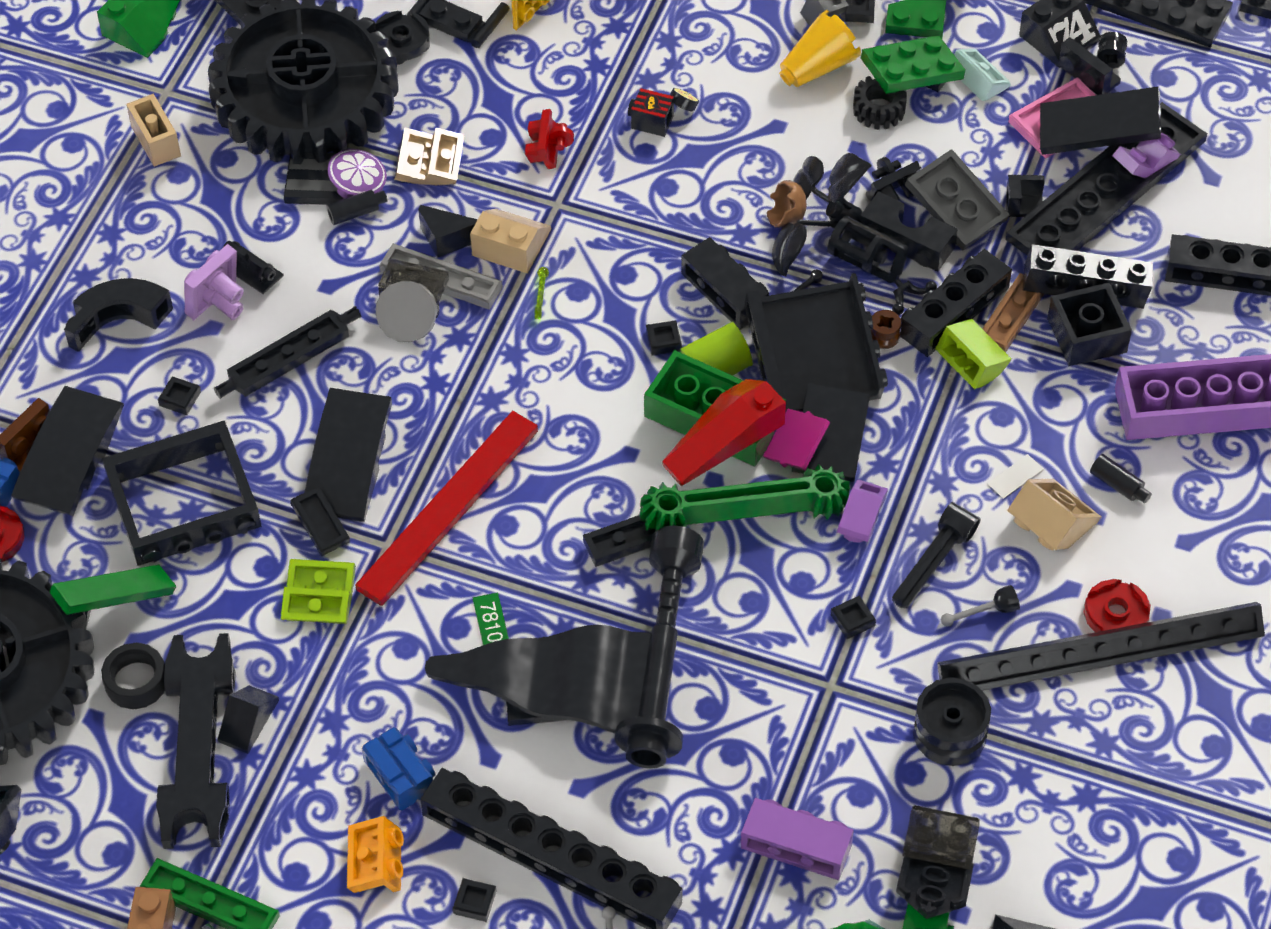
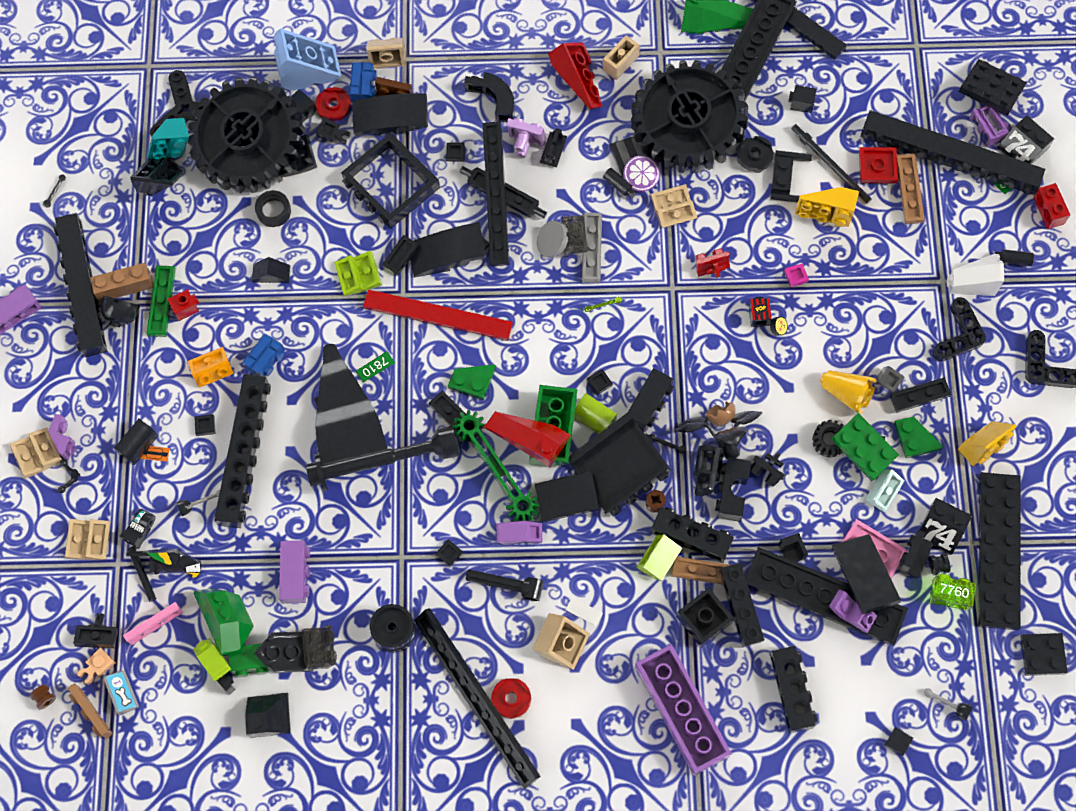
camera: 70 degrees right, 15 degrees up
green tile [49,564,176,615] -> none
black piece [156,633,236,849] -> none
black slope [418,205,477,258] -> none
tan slope [470,209,551,274] -> none
dark pink piece [763,408,830,470] -> none
black piece [892,278,937,315] -> none
dark grey plate [905,149,1010,251] -> none
hinge [941,585,1020,627] -> none
black cylinder [1090,454,1152,504] -> none
none -> red brick [168,289,200,321]
none -> black plate [316,118,351,145]
none -> green wing [448,364,496,400]
none -> black plate [482,121,510,267]
none -> red wedge [548,42,602,109]
none -> dark pink plate [784,263,809,288]
none -> clear neon green brick [929,574,976,611]

